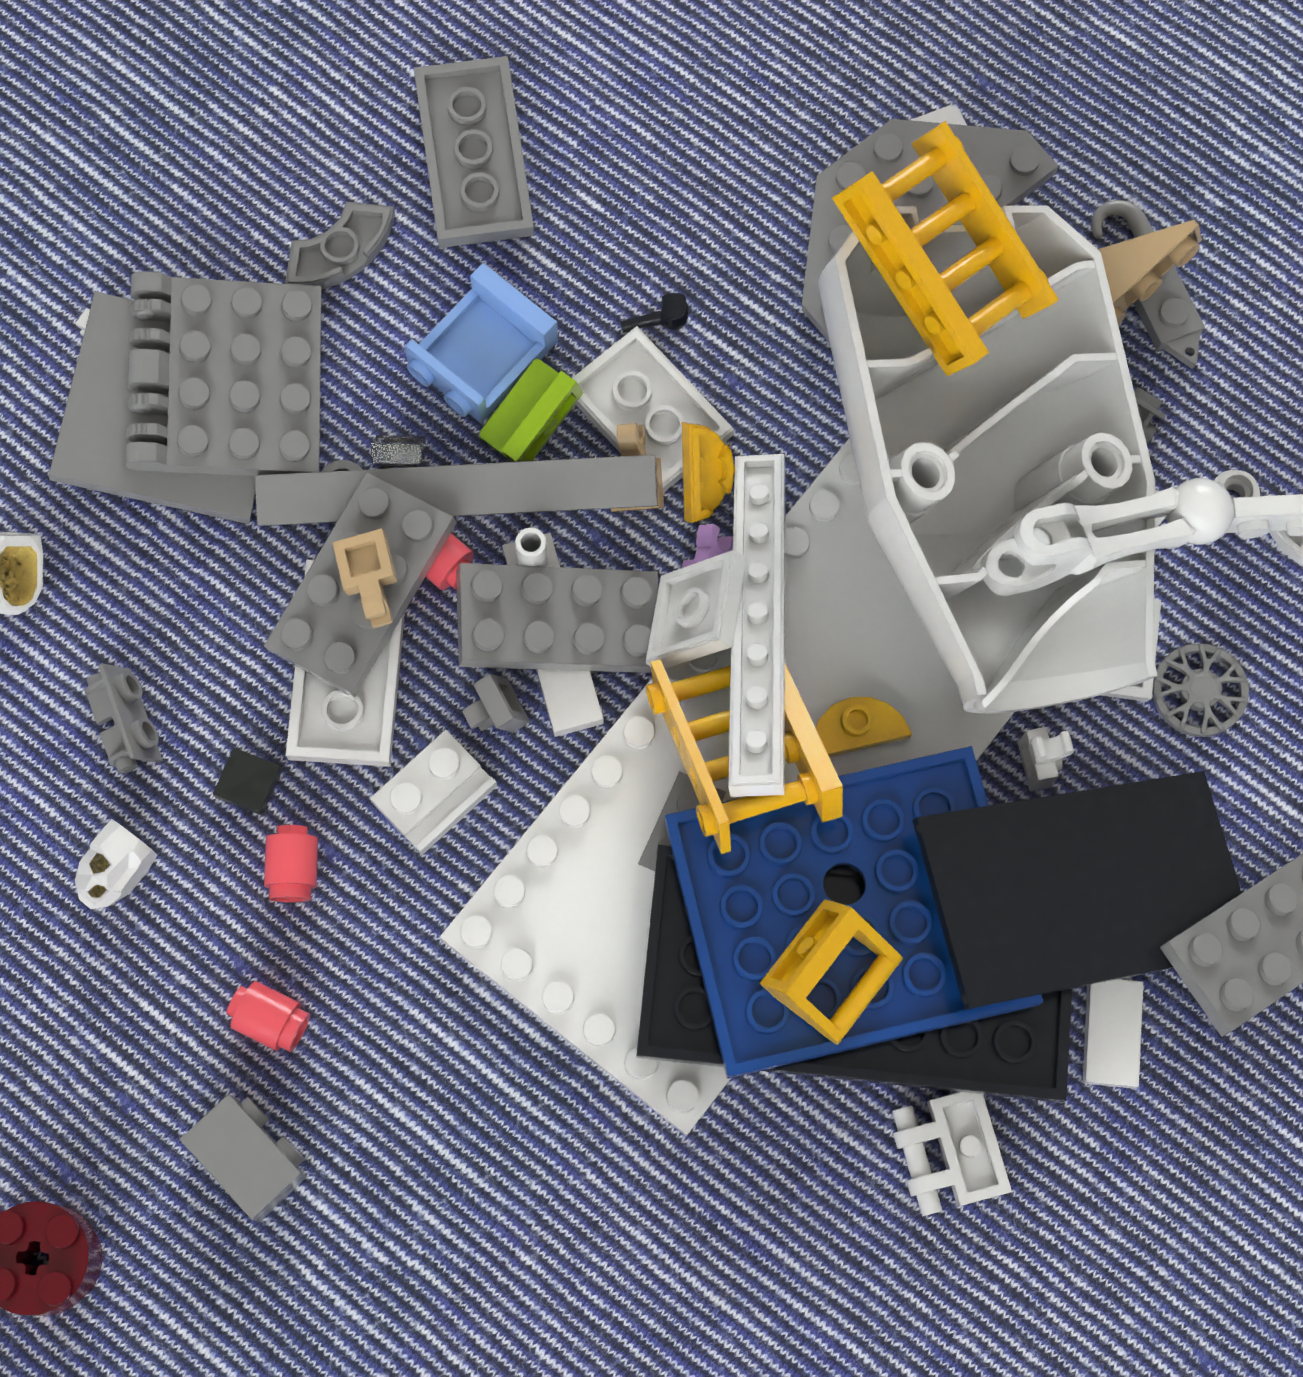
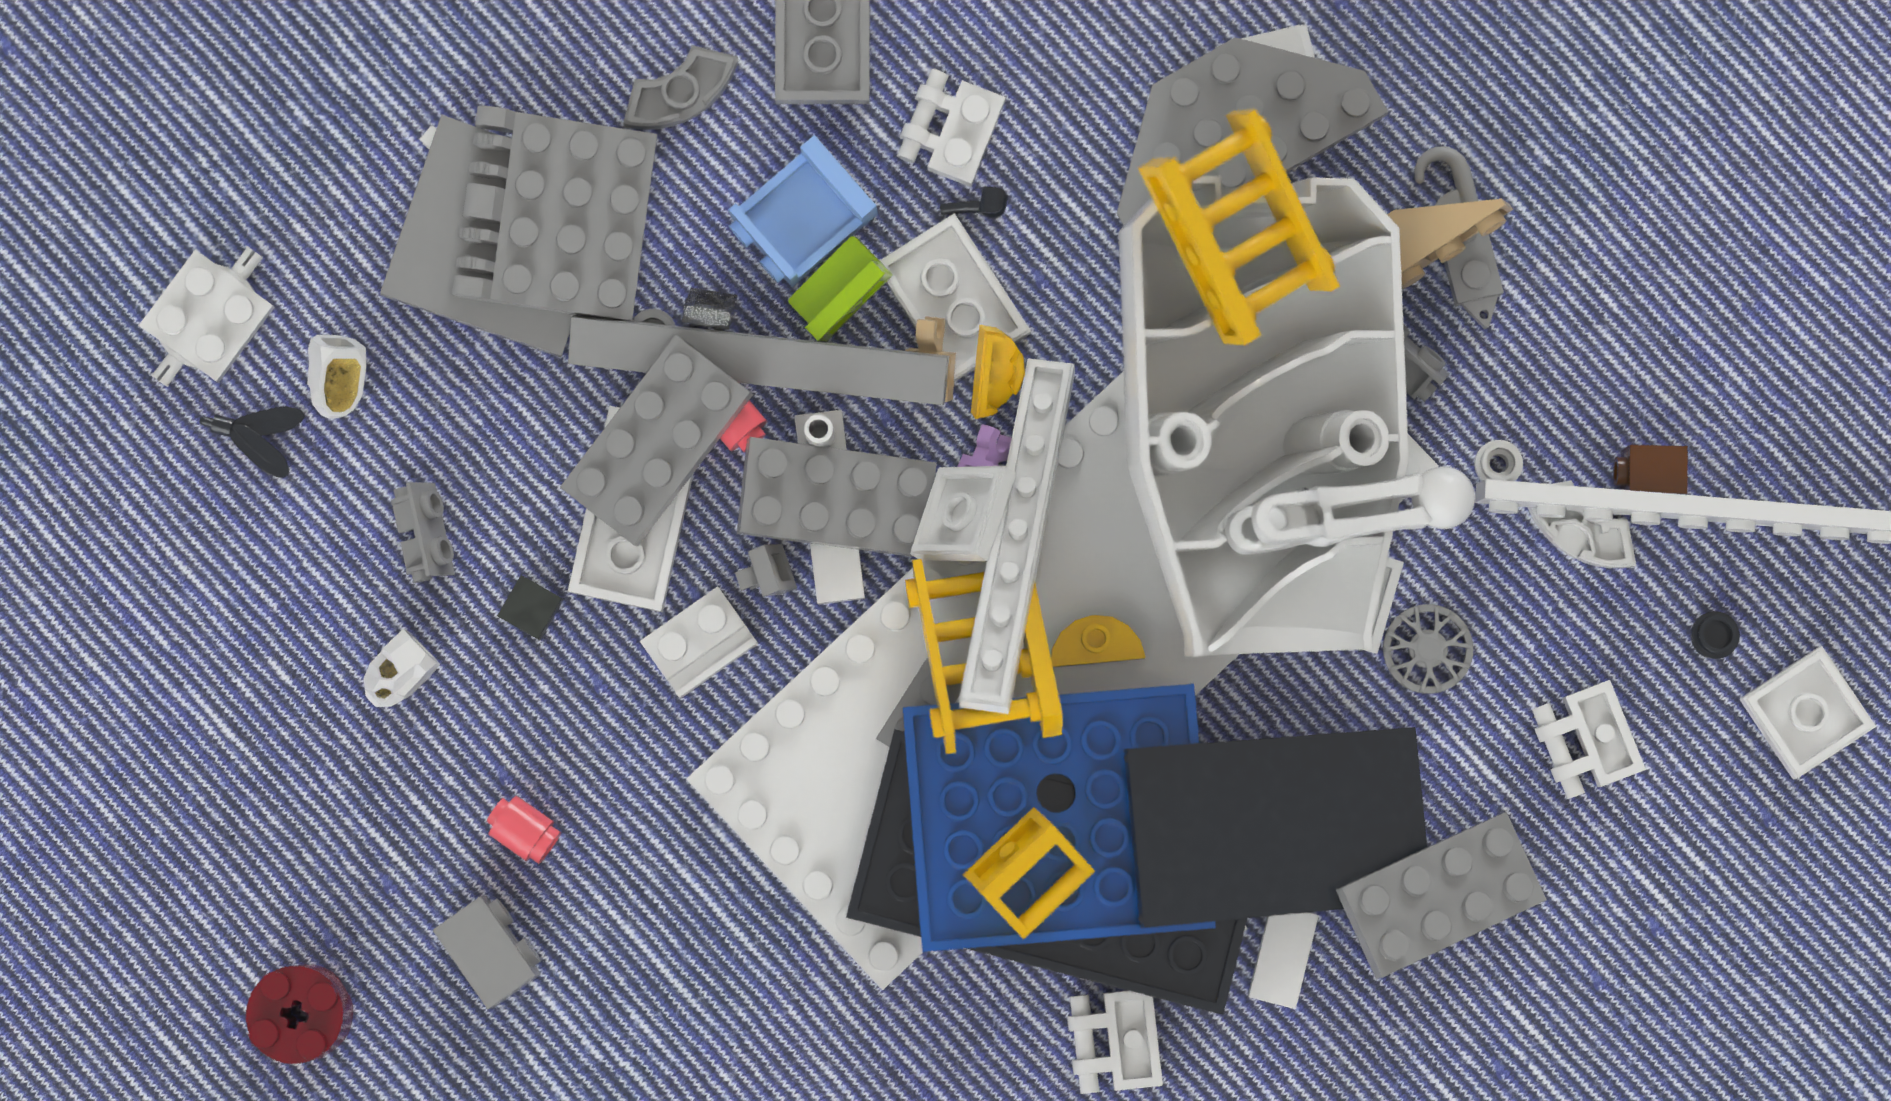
camera: 15 degrees right, 10 degrees up
coral brick [264,825,318,903] -> none
tan plate [332,528,398,629] -> none
white plate [1018,727,1074,791] -> none
none -> white plate [897,69,1006,187]

